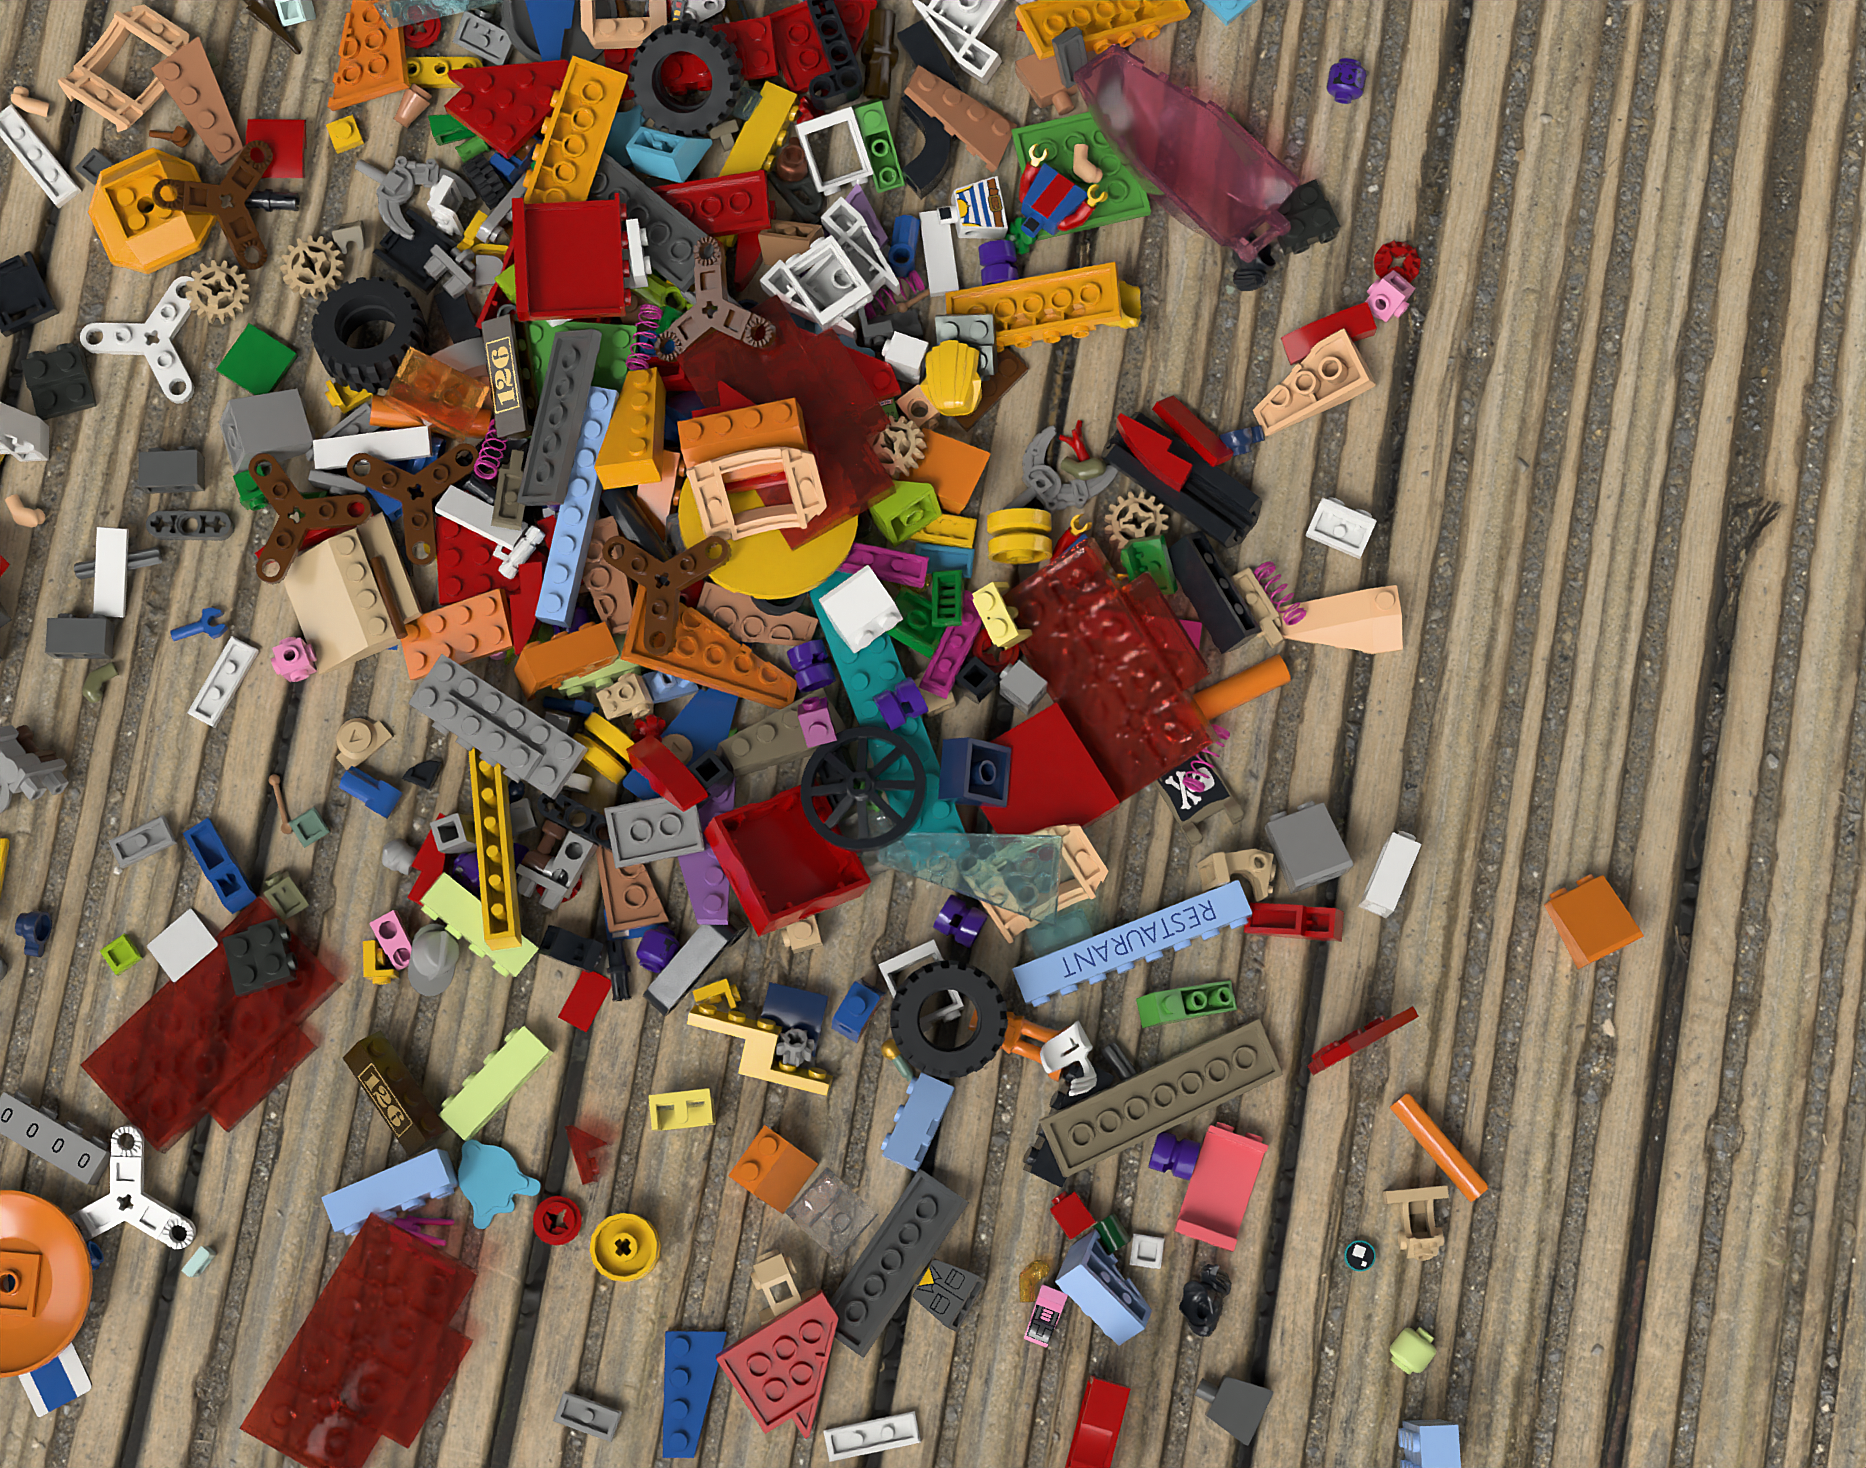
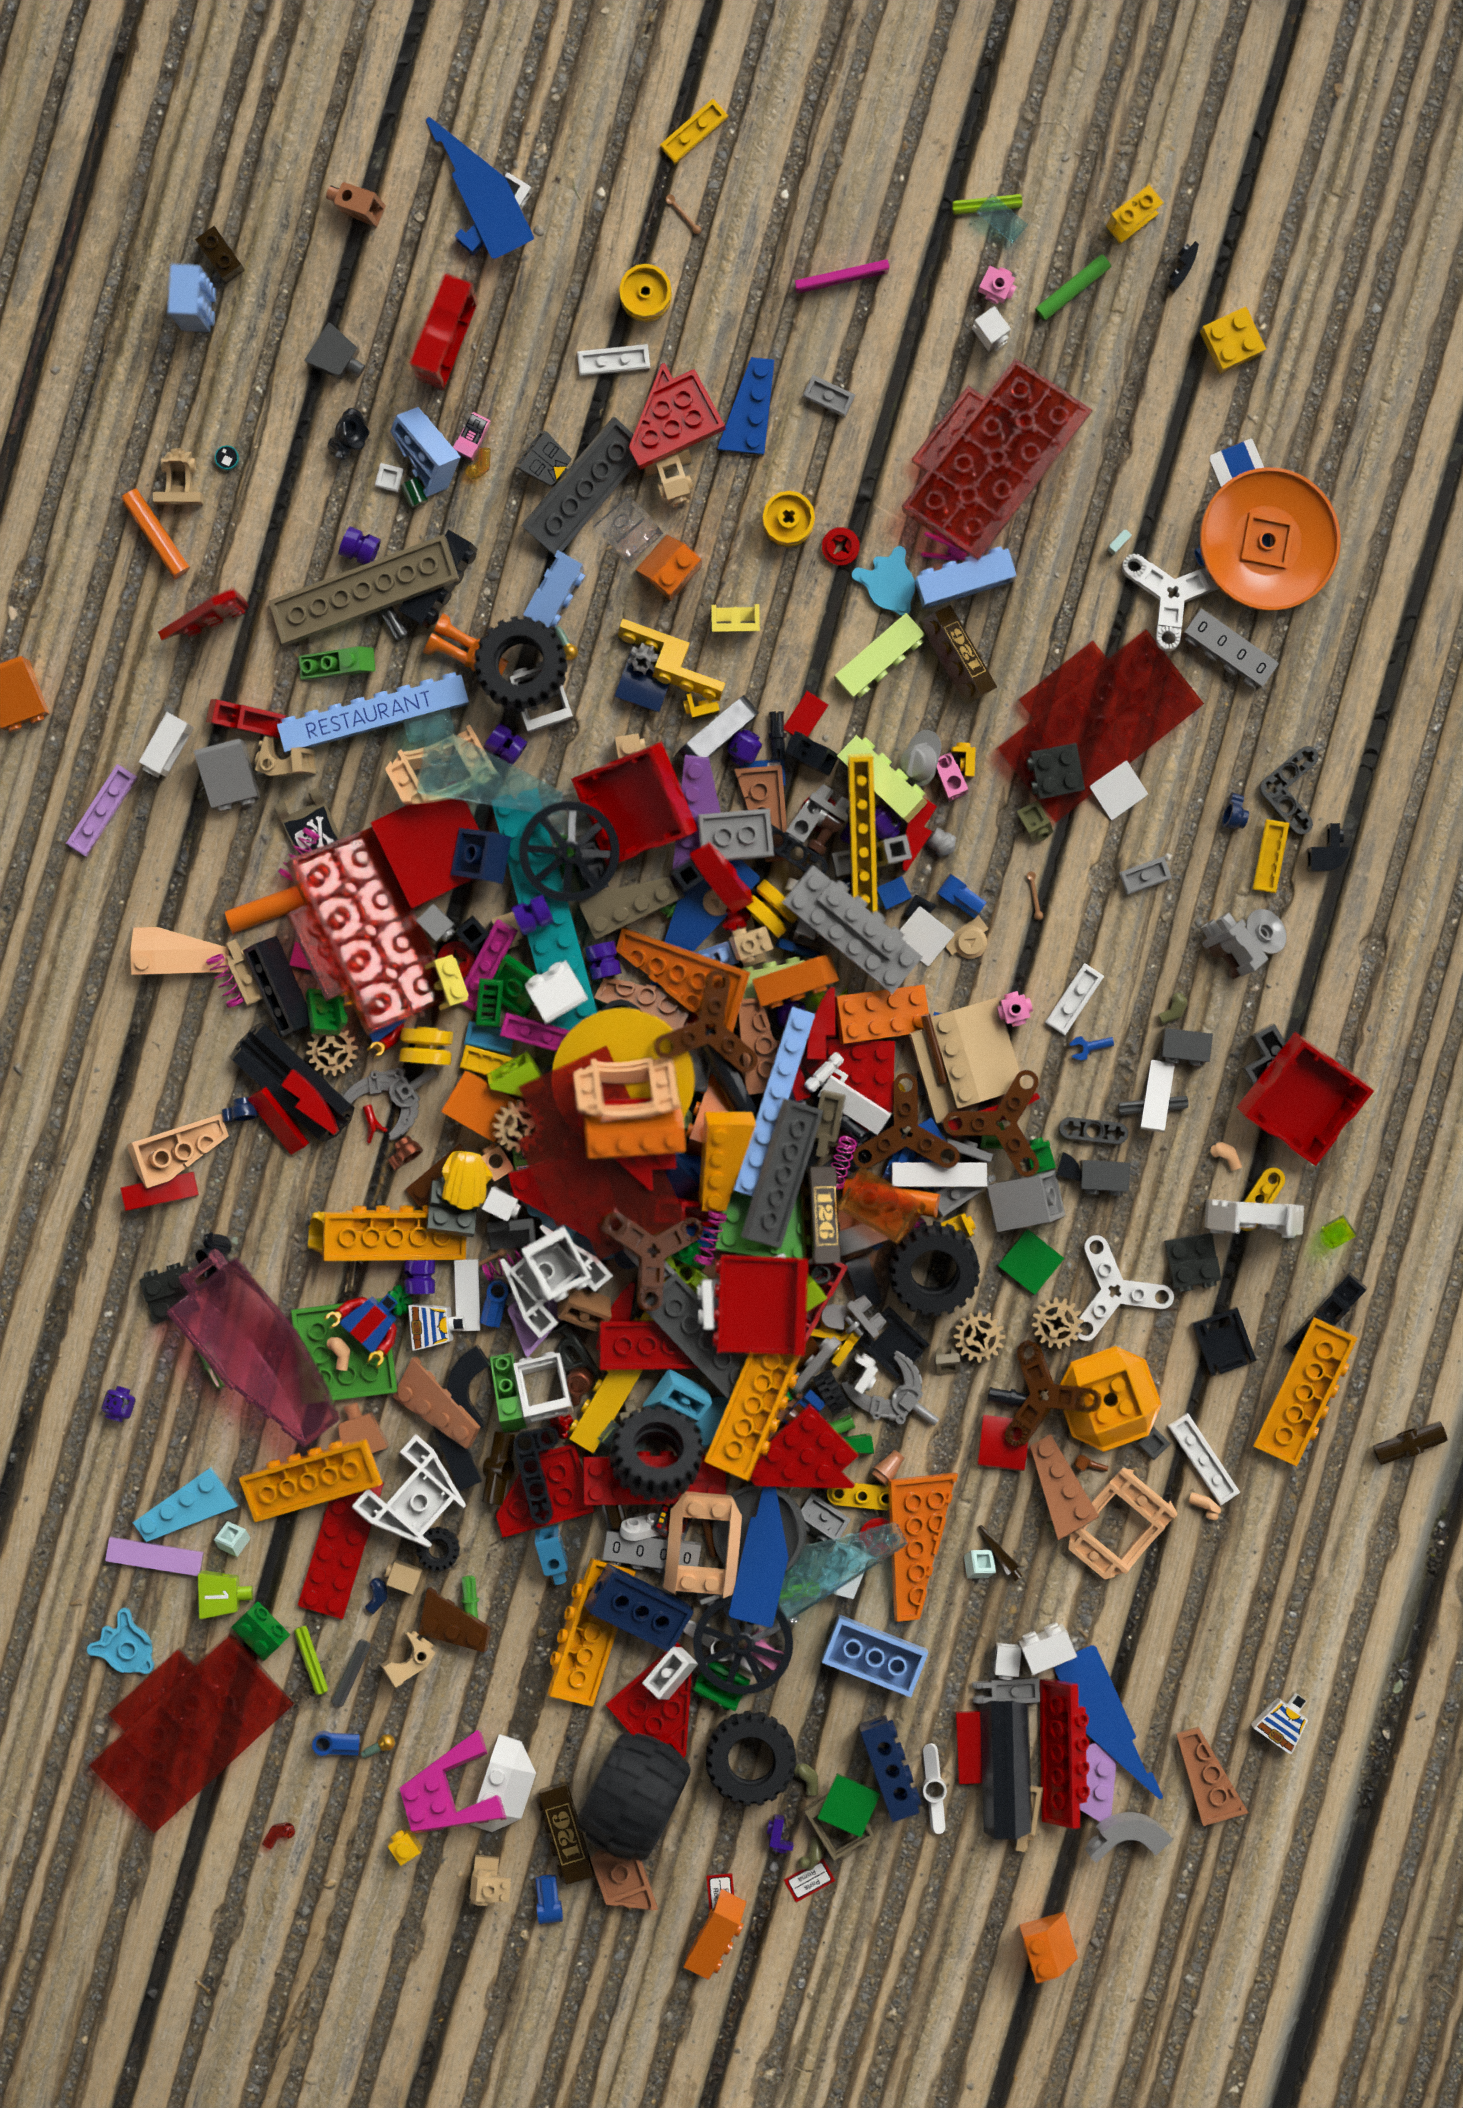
camera: 175 degrees left, 10 degrees up
lime tile [99,933,143,976] -> none
blue slope [183,817,258,915] -> none
sand green tile [288,806,331,848] -> none
yellow plate [326,114,364,154] -> none
clear red slope [565,1125,612,1186] -> none
magenta bracket [798,697,837,748] -> none
blue torso [831,979,886,1043] -> none
white helmet [1040,1020,1097,1096] -> none
red brick [1049,1191,1096,1240] -> none
dark grey tile [1051,26,1091,89] -> none
olive arm [1060,456,1106,481] -> none
coral panel [1173,1122,1269,1252] -> none
white bracket [1305,497,1377,559] -> none
bright pink brick [1365,270,1416,322] -> none
red gear [1374,240,1421,283] -> none
yellowish green head [1390,1327,1436,1375] -> none
none -> lavender tile [66,764,138,857]
none -> copper piece [388,1136,423,1171]
none -> blue brick [877,876,912,910]
none -> white sticker [900,906,954,966]
none -> black tile [1056,1152,1081,1181]

